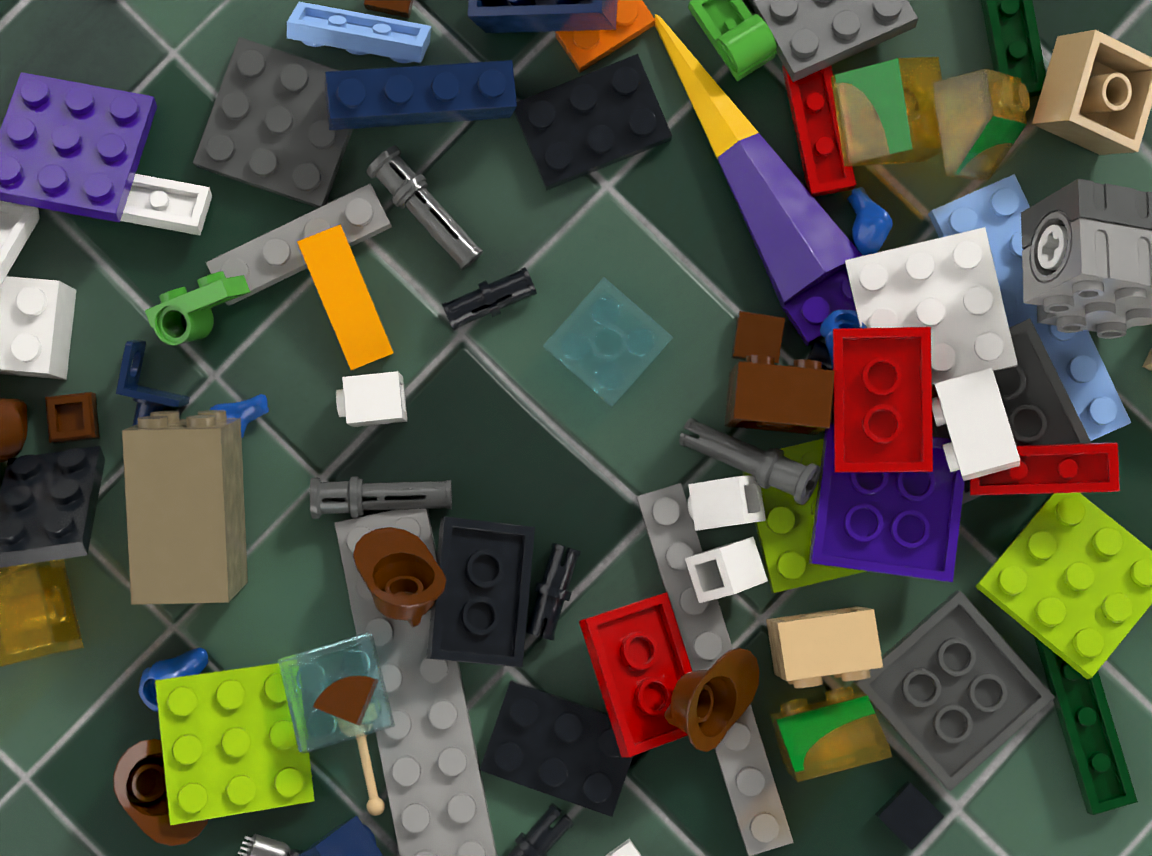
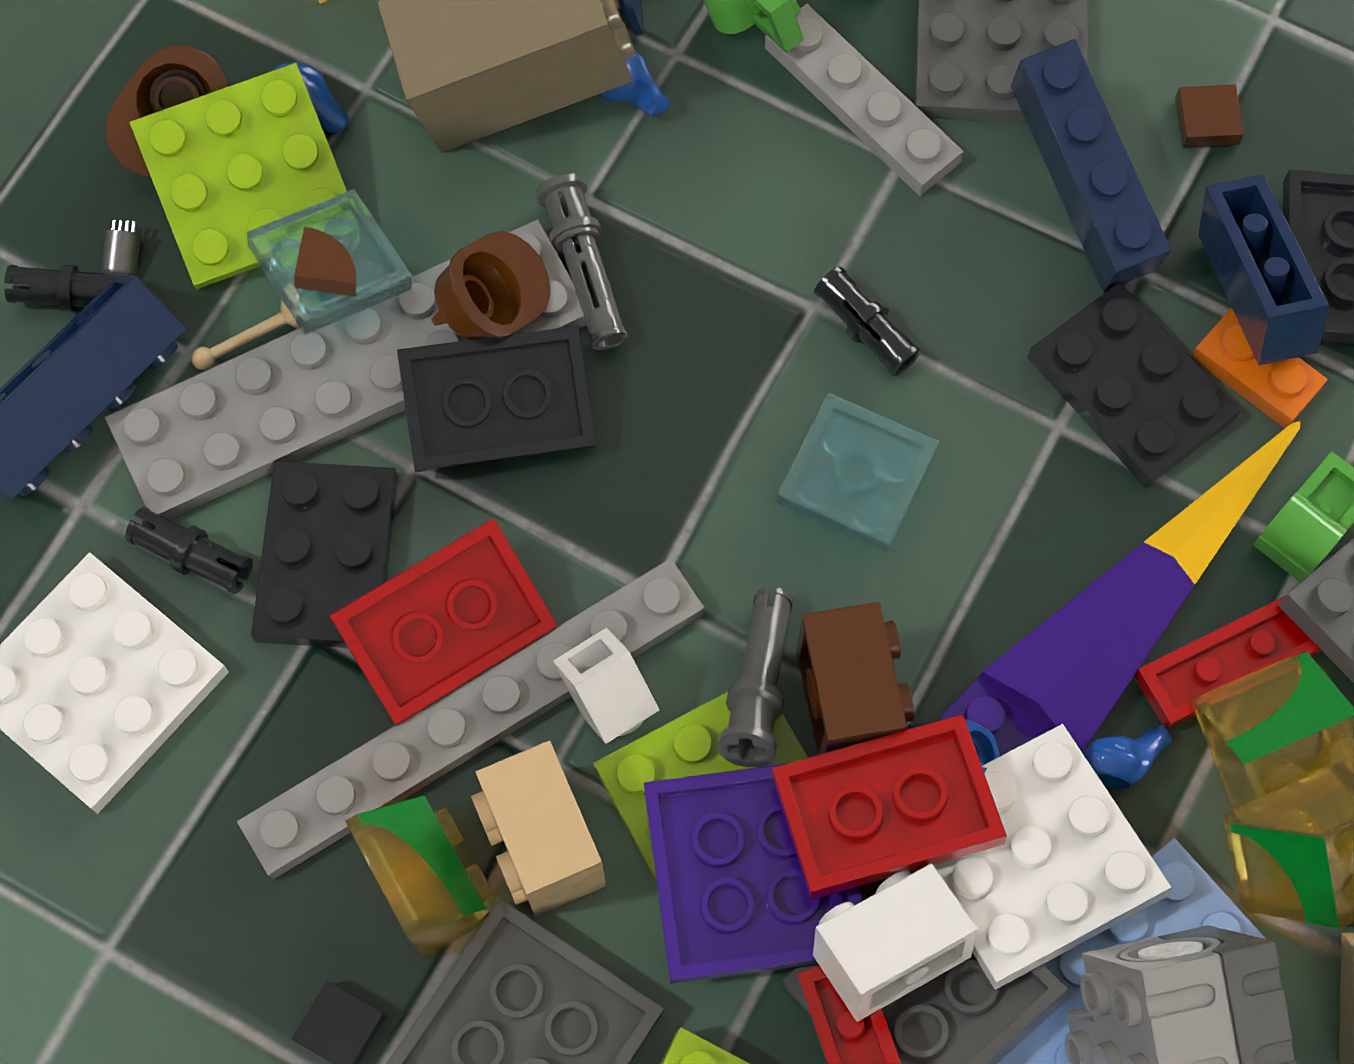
camera: 75 degrees right, 15 degrees down
light blue plate [287,2,431,63] -> none
light orange tile [297,224,394,370] -> none
white brick [336,371,407,427] -> none
dark grey pin [366,145,483,271] -> none
black pin [526,543,581,640] -> none
reddish brown piece [664,648,760,752] -> none
white brick [688,475,766,531] -> none
reddish brown tile [732,311,785,365] -> none

